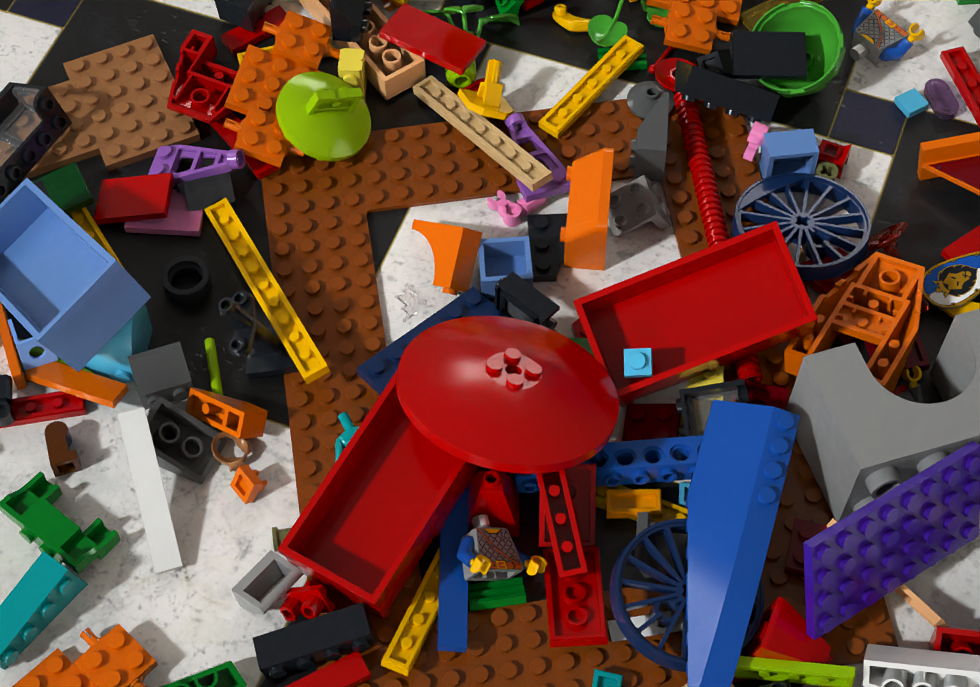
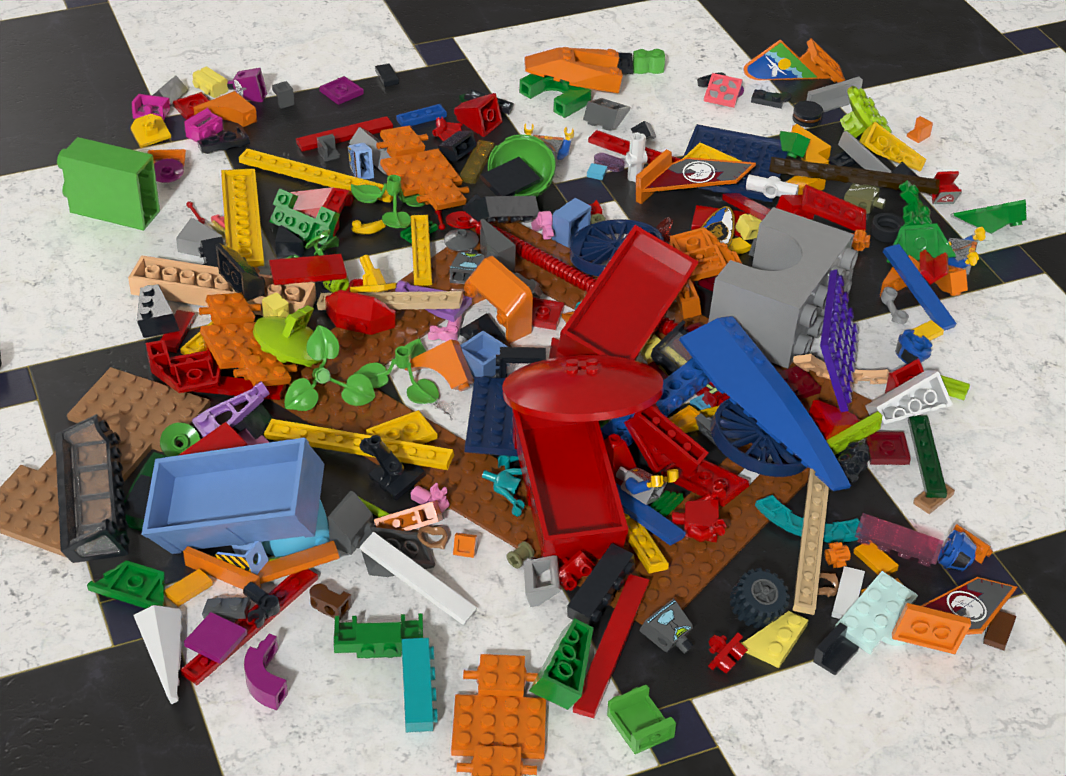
camera: 45 degrees left, 15 degrees down
medium azure plate [624,348,653,378] -> none
none -> bright green dish [160,423,200,457]
none -> bright green plant [284,325,375,411]
none -> red wedge [325,290,396,335]
none -> bright green plant [354,338,439,404]
none -> yellow tile [366,410,437,444]
none -> bright pink bar [411,483,449,513]
none -> dark grey torso [450,249,484,284]
none -> red tile [532,297,564,330]
none -> white piece [626,132,647,183]
none -> red torso [671,482,727,543]

